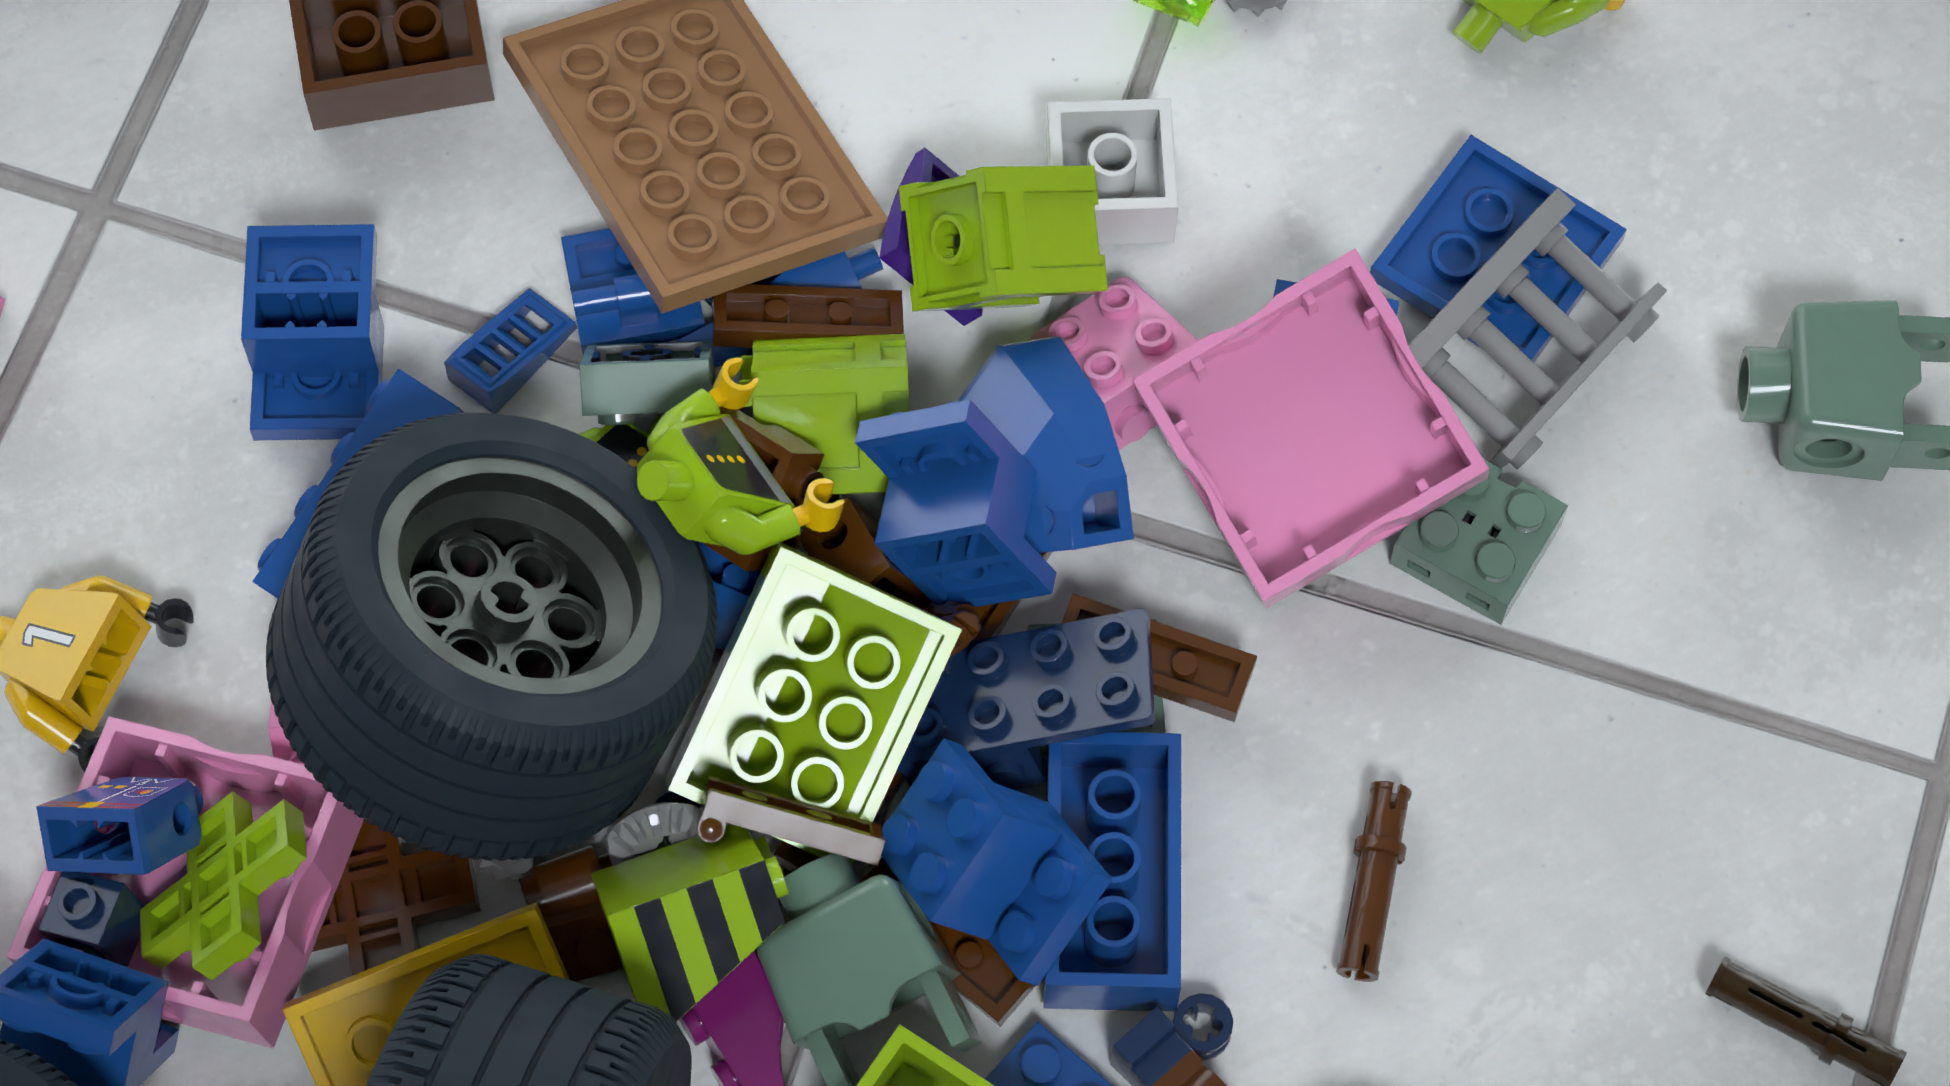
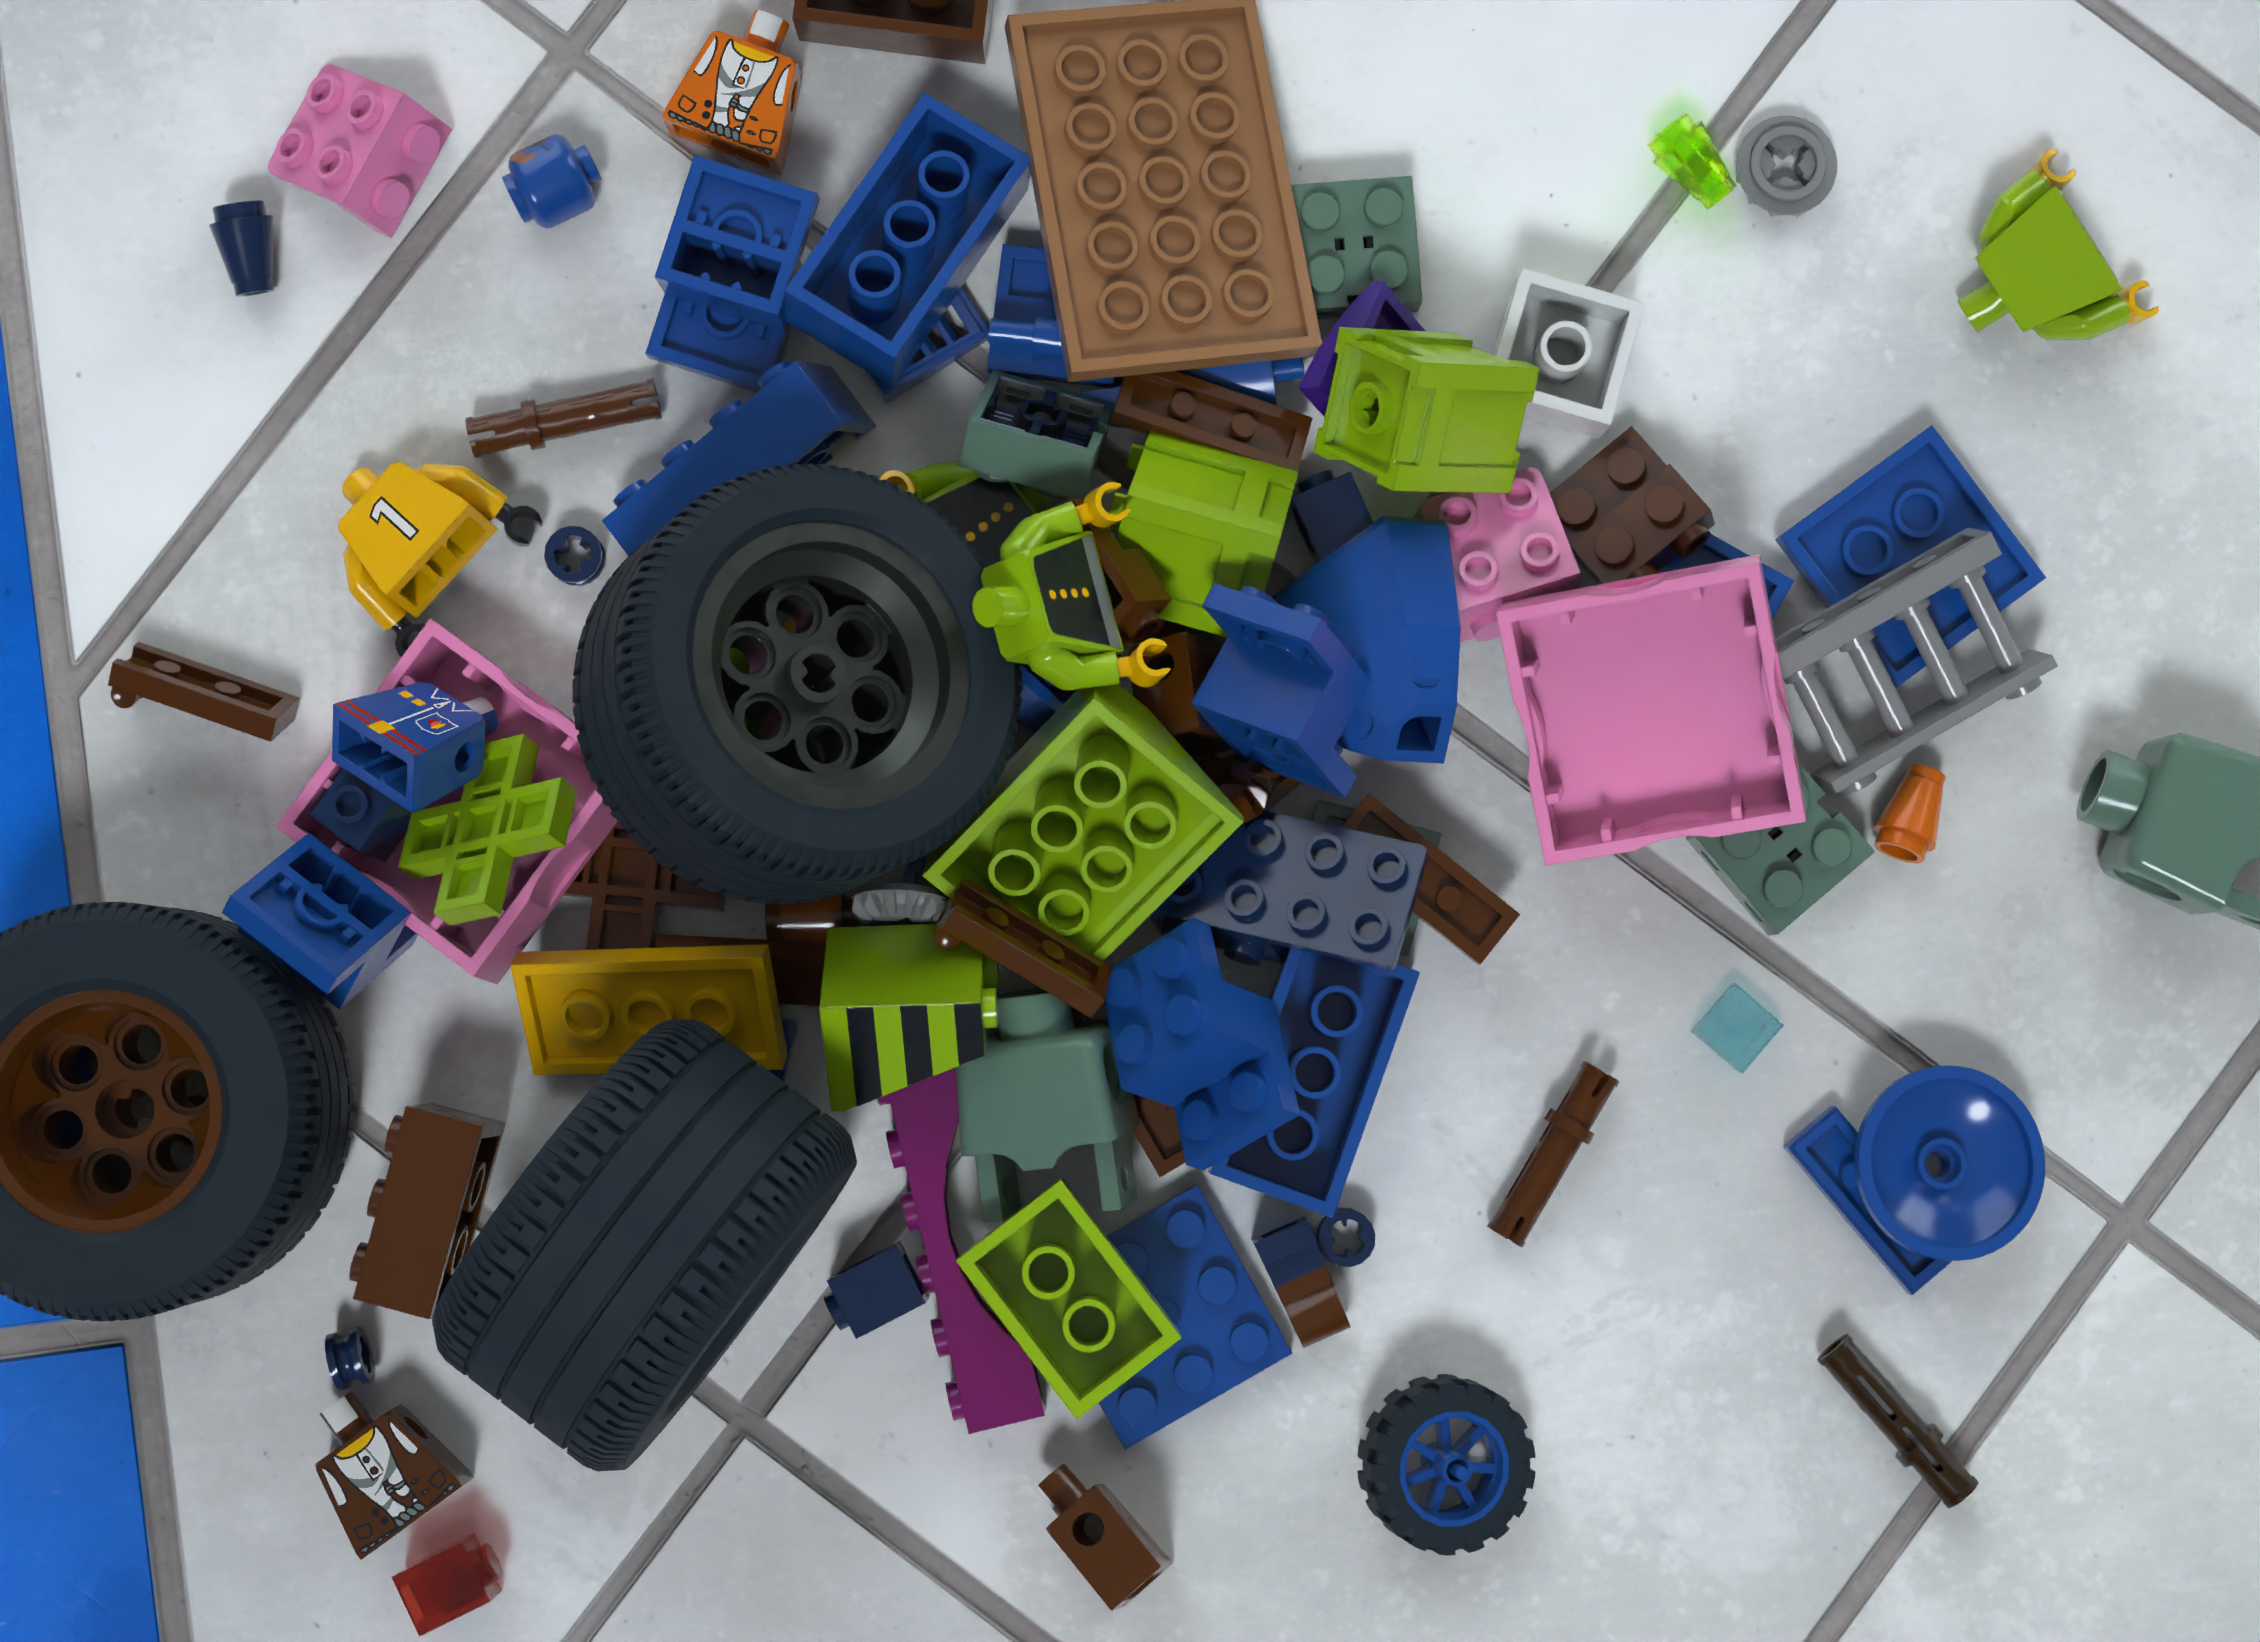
camera: 15 degrees right, 20 degrees up
none -> reddish brown pin [465,378,662,458]
none -> blue head [502,134,602,229]
none -> dark blue bush [544,526,606,586]
none -> torso [662,10,802,175]
none -> blue brick [784,92,1030,387]
none -> dark blue brick [1289,469,1373,565]
none -> sand green piece [1291,176,1422,319]
none -> reddish brown plate [1550,426,1715,585]
none -> clear light blue tile [1691,983,1784,1073]
none -> blue tile [1783,1106,1952,1295]
none -> blue dish [1854,1066,2045,1261]
none -> orange cone [1873,764,1946,863]

